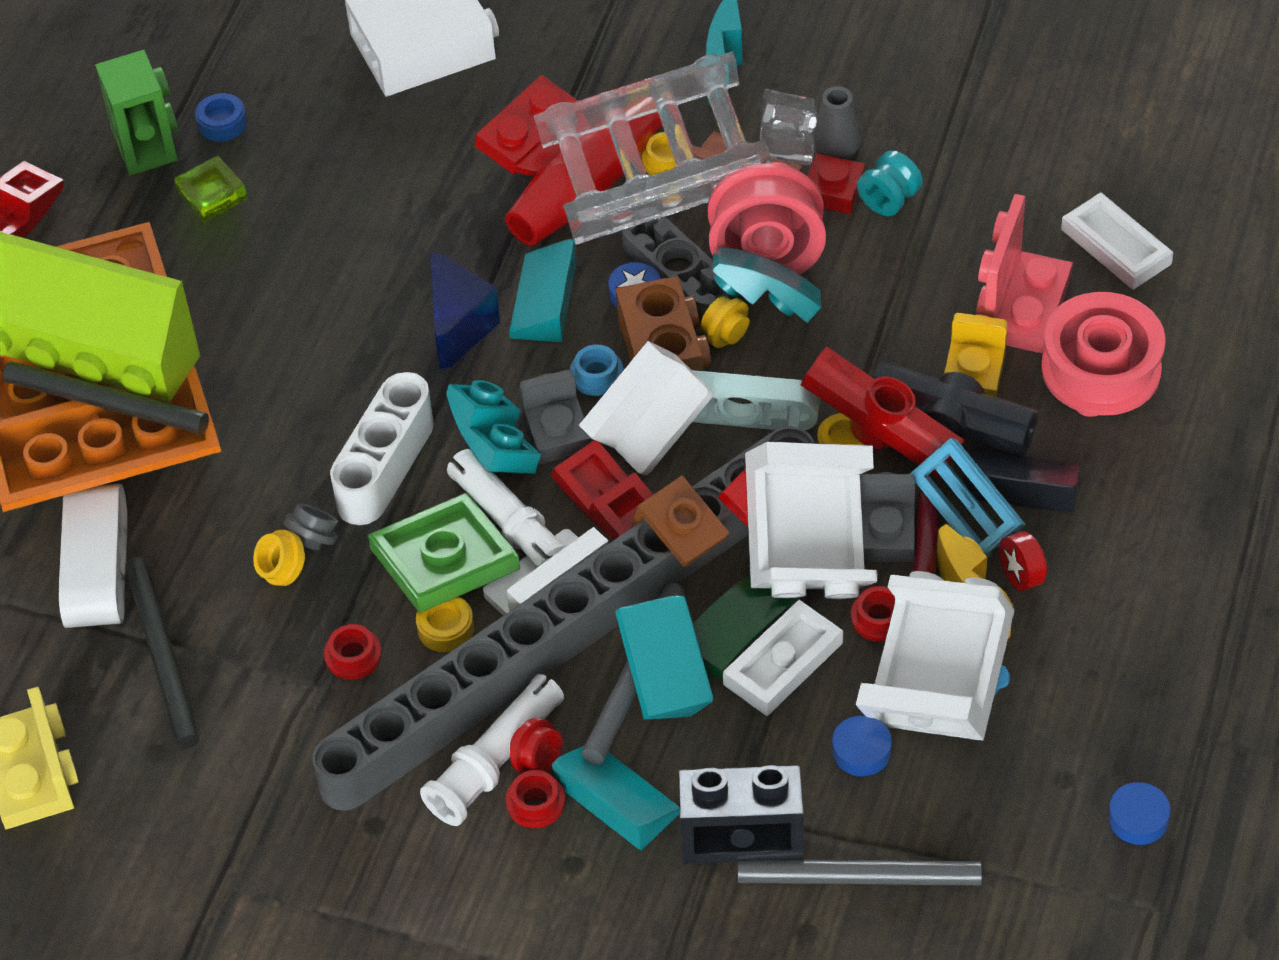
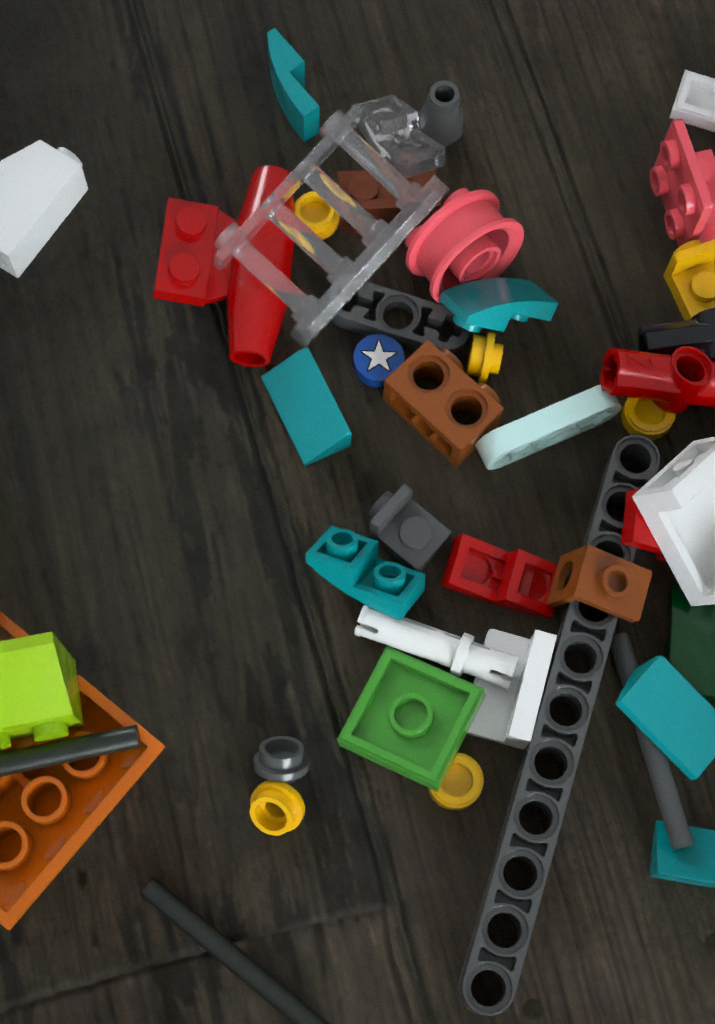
camera: 40 degrees left, 20 degrees up
white beam [59,483,127,628] -> none
red plate [324,624,382,680] -> none
white beam [330,372,434,525] -> none
white pin [420,674,564,826] -> none
clear blue slope [430,253,500,369] -> none
red plate [506,770,565,828] -> none
red plate [510,717,564,774] -> none
dark azure plate [570,345,624,396] -> none
white panel [579,341,713,475] -> none
red plate [807,153,866,214] -> none
teal wheel [857,150,923,217] -> none

